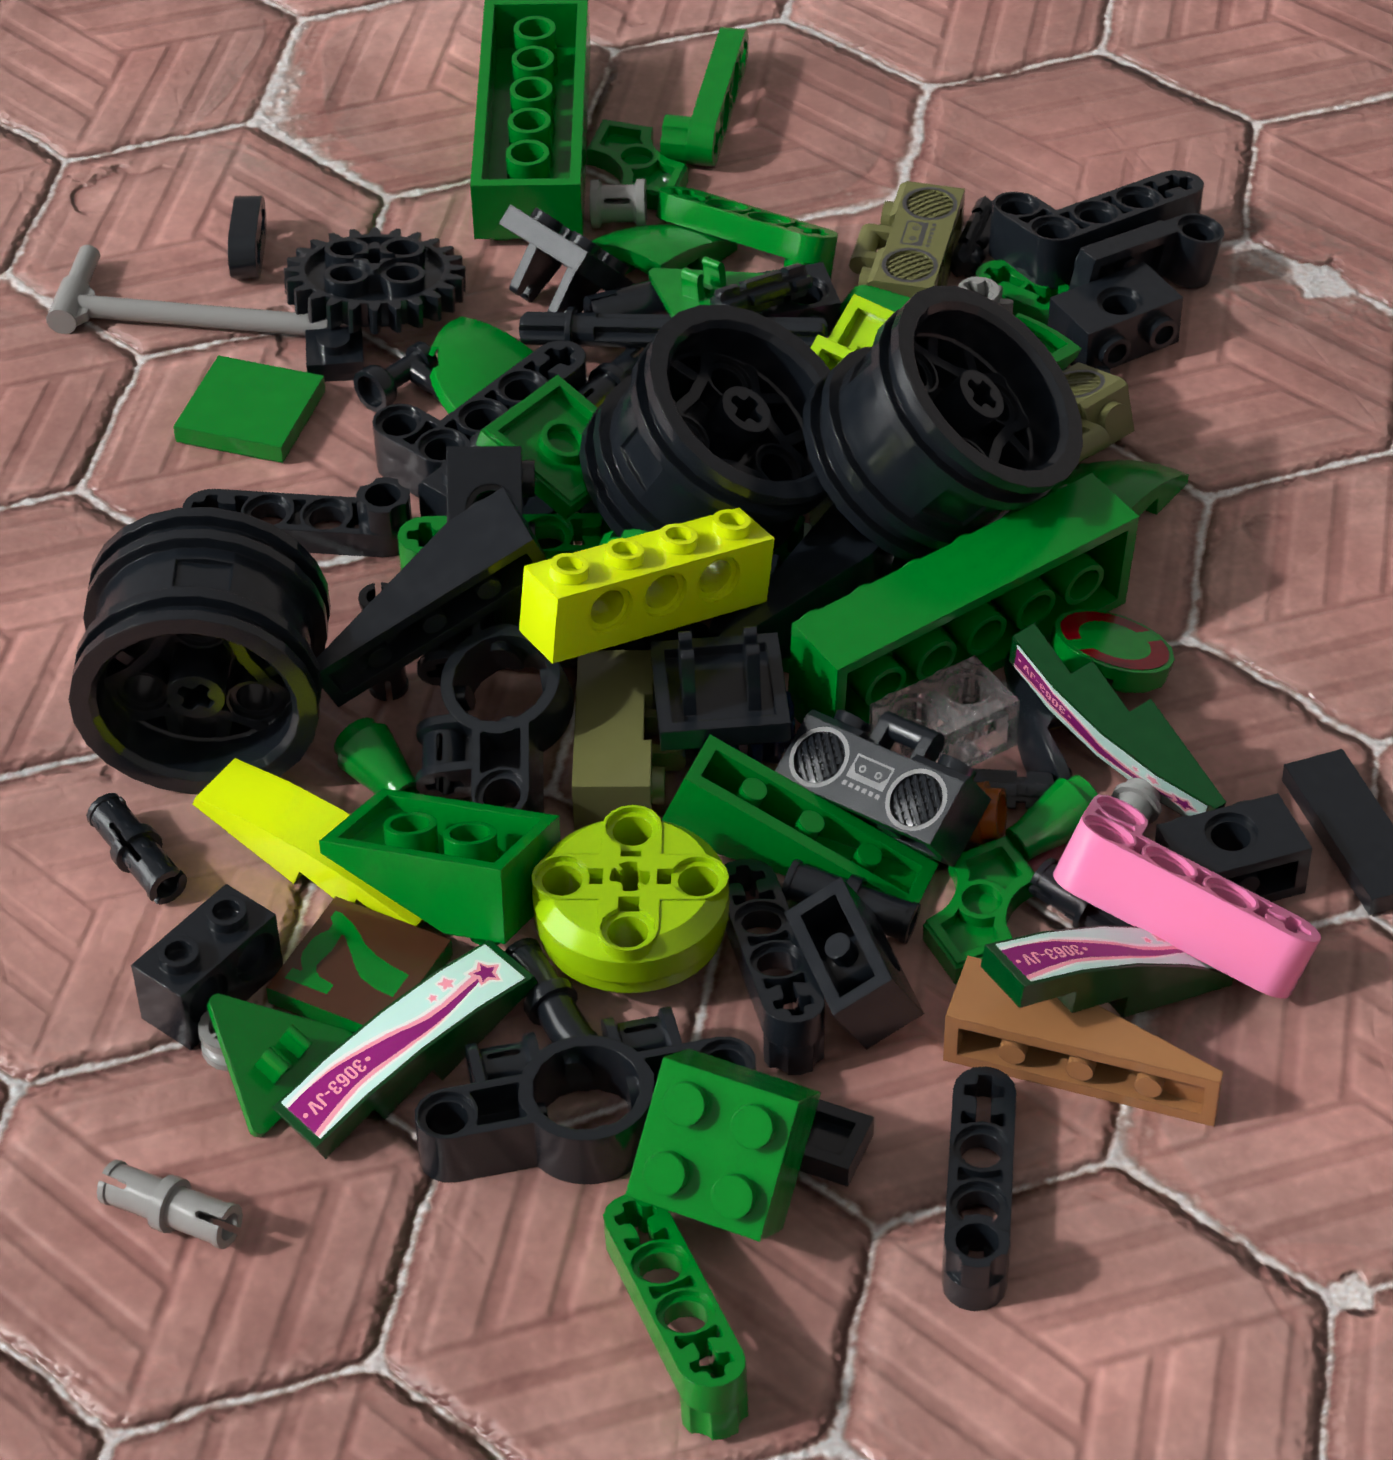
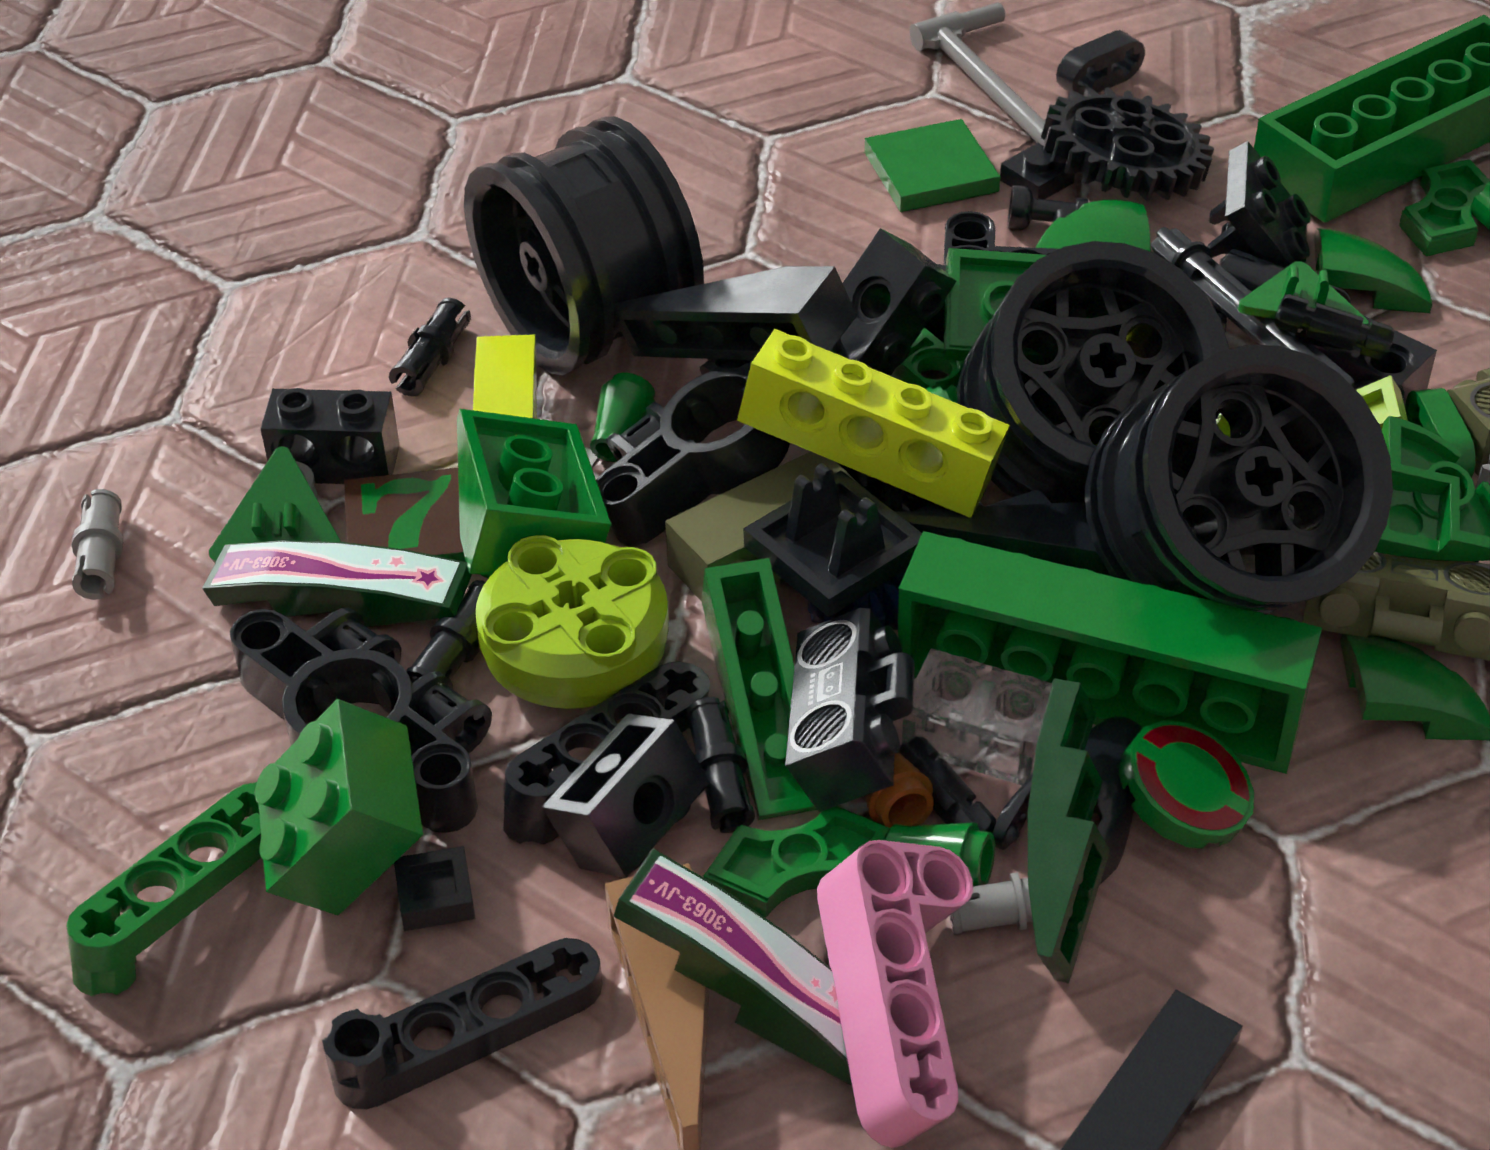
camera: 55 degrees right, 0 degrees up
black beam [183,477,412,558] -> none
light grey bush [590,179,647,228] -> none
green beam [656,186,838,279] -> none
black brick [1155,793,1312,902] -> none

